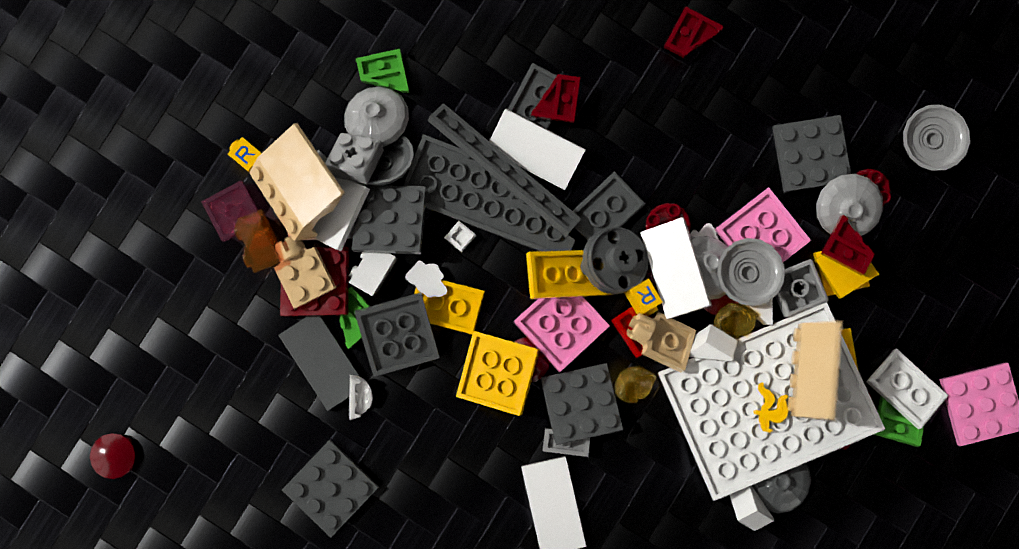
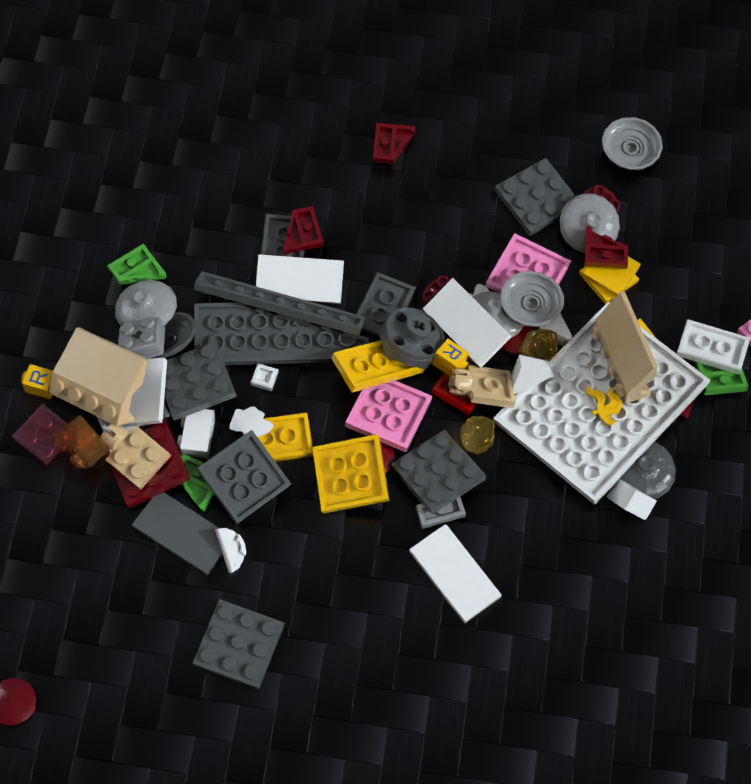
camera: 30 degrees left, 20 degrees down
light grey brick [775,259,829,317] -> none

